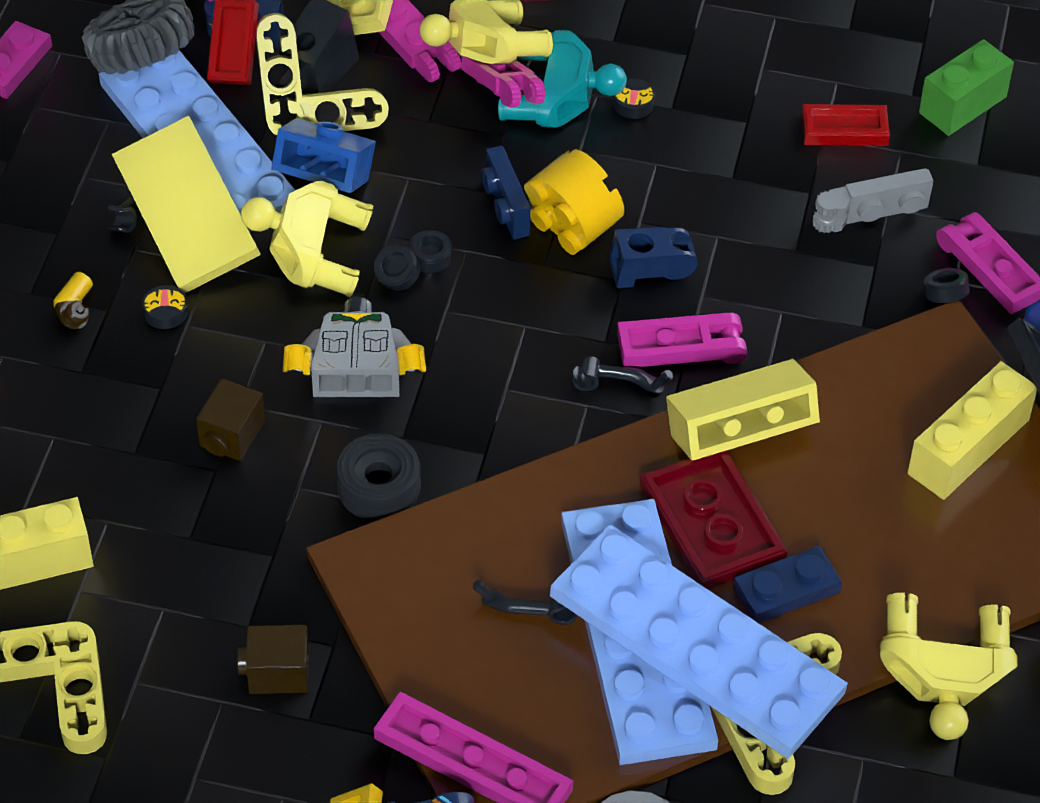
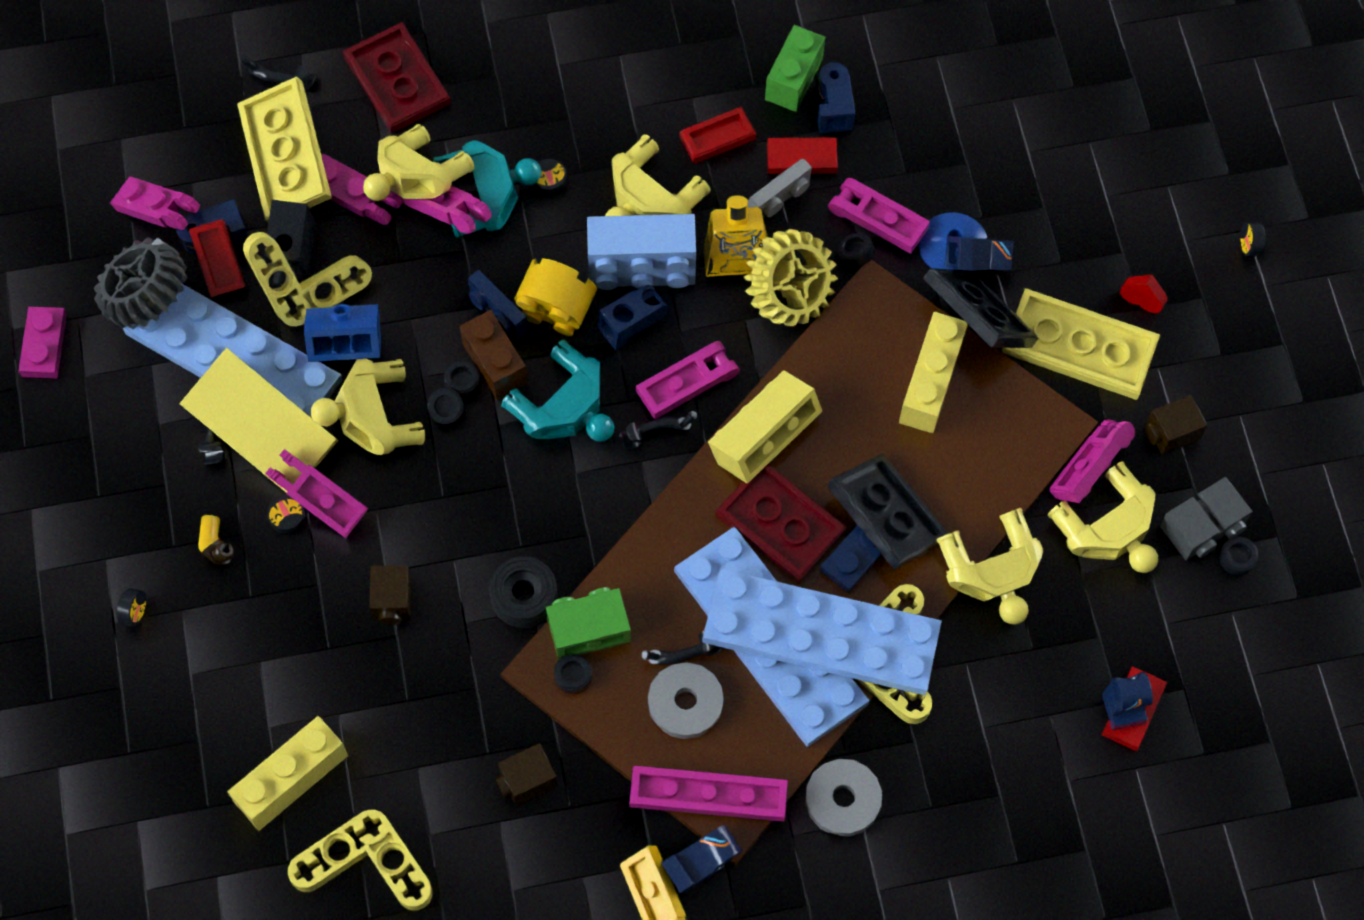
camera: 25 degrees left, 15 degrees up
light grey torso [283,297,426,397] -> none
none -> dark pink hinge [265,449,368,538]
none -> reddish brown brick [459,310,528,400]
none -> teal connector [501,340,615,442]
none -> bright green brick [546,587,631,660]
none -> black tile [554,654,592,694]
none -> light blue brick [587,214,696,290]
none -> light yellow connector [605,135,711,216]
none -> light grey tile [648,662,724,739]
none -> yellow torso [703,196,767,277]
none -> light yellow gear [744,229,838,326]
none -> red tile [767,138,838,174]
none -> dark blue leg [818,62,855,133]
none -> black tile [827,453,949,570]

